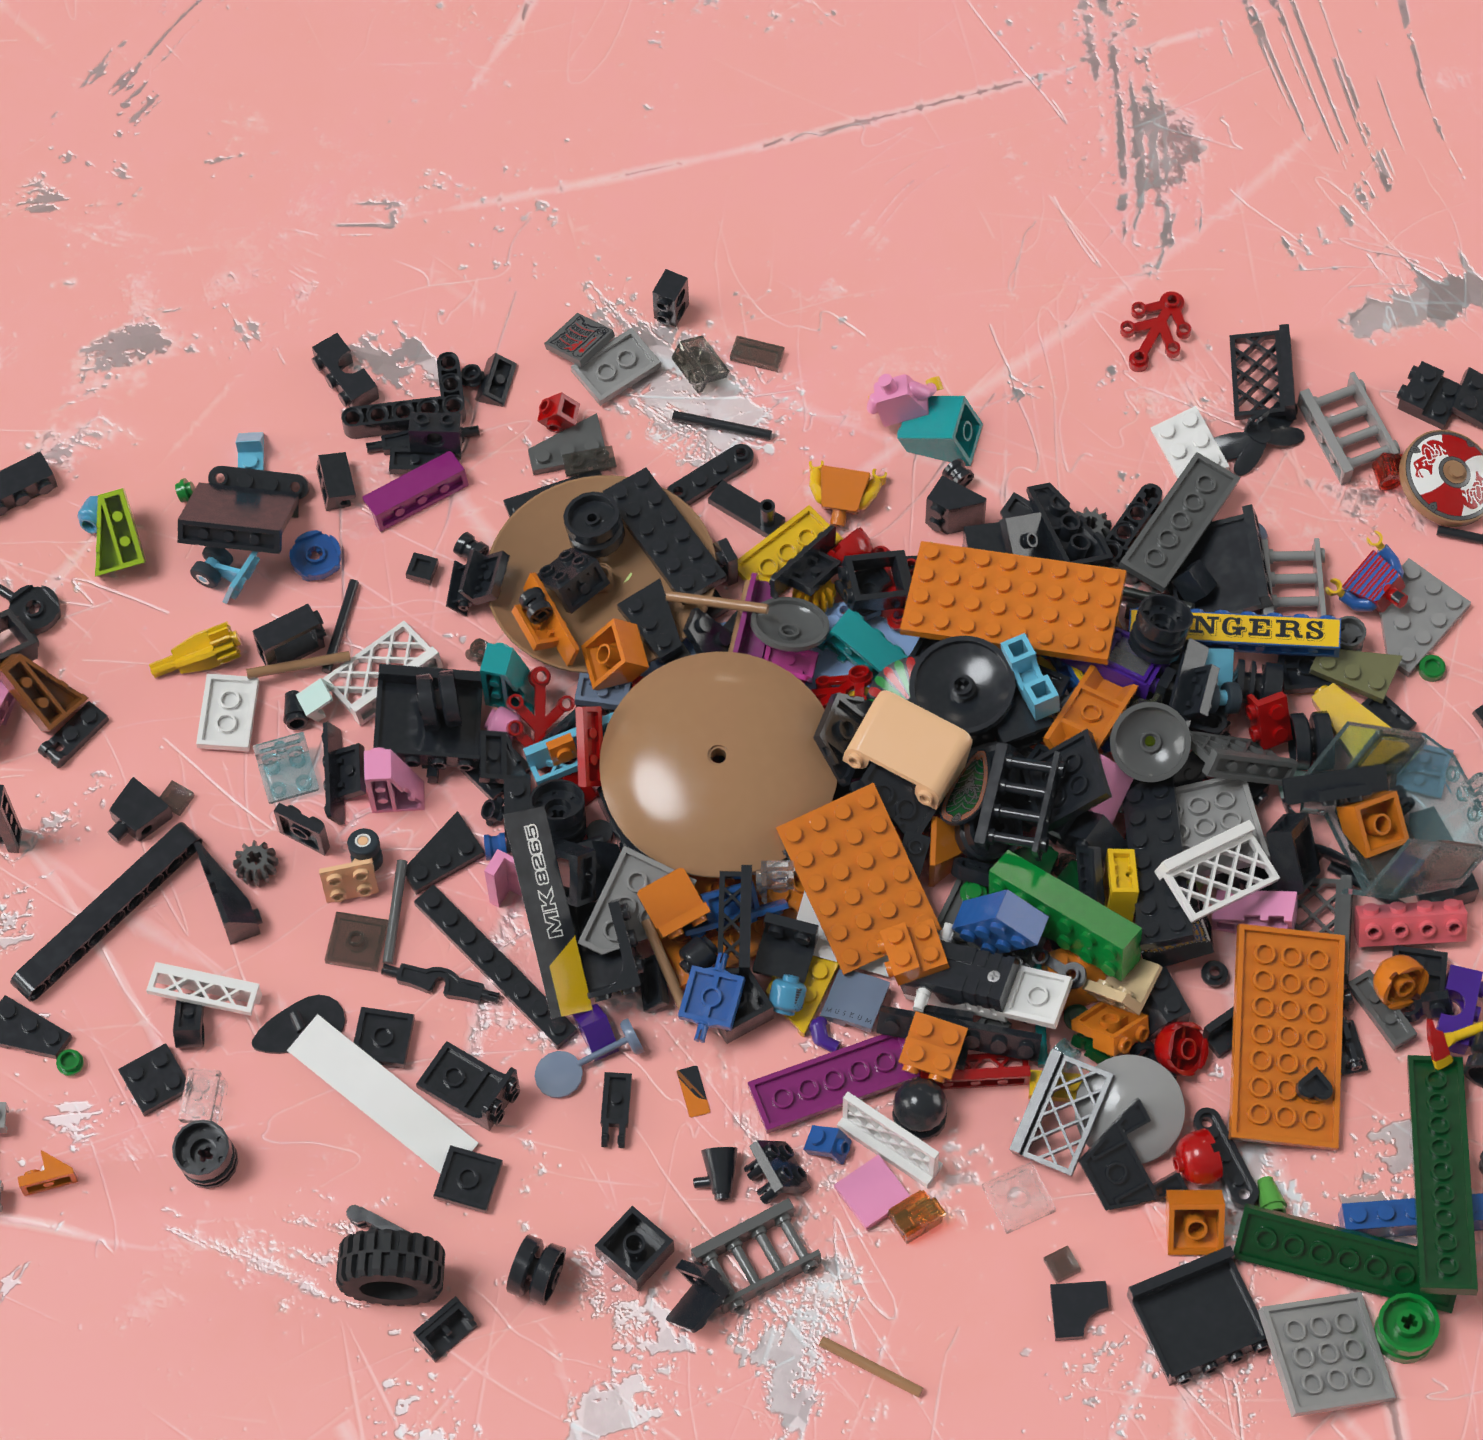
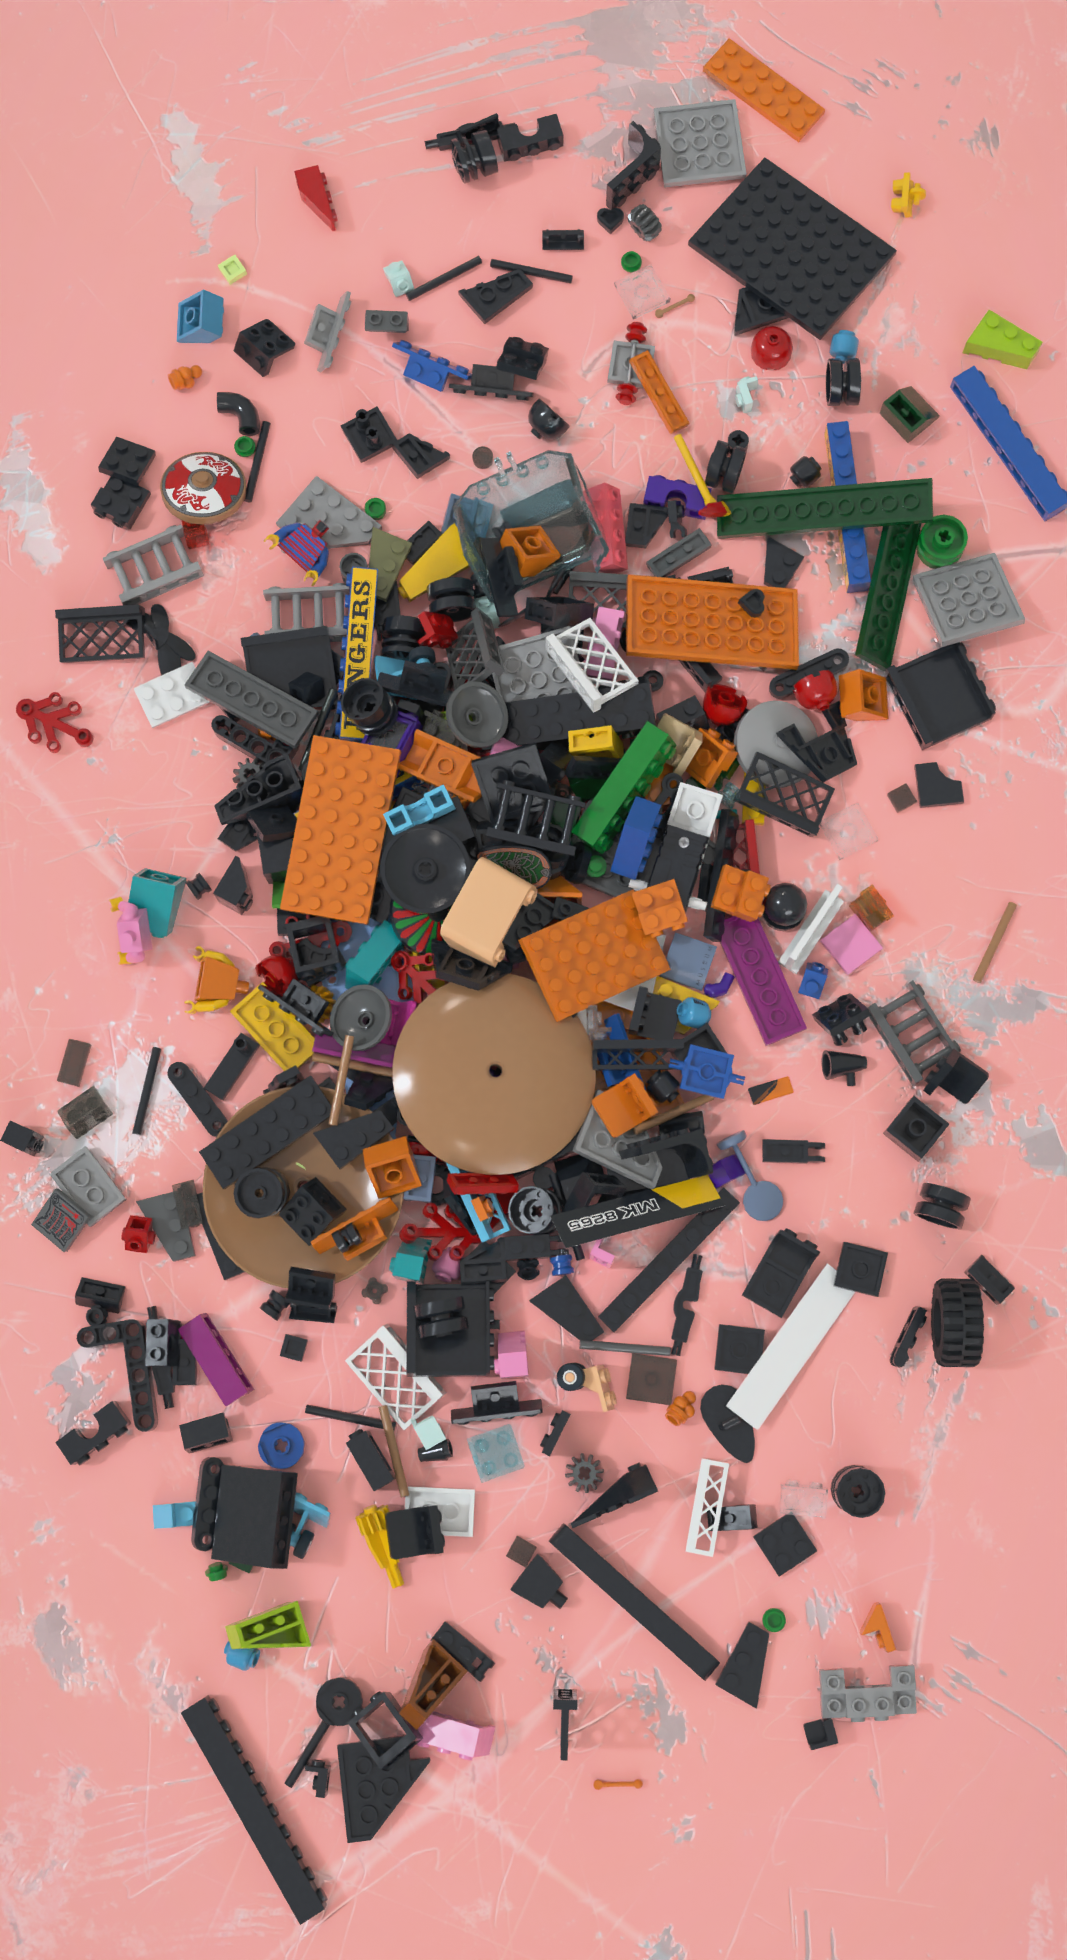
camera: 90 degrees left, 15 degrees up
bright green cone [1257,1176,1287,1213] -> none
orange cylinder [1373,955,1429,1010] -> none
none -> black bracket [385,1505,445,1560]
none -> orange piece [665,1391,696,1426]
none -> black wing [763,537,804,588]

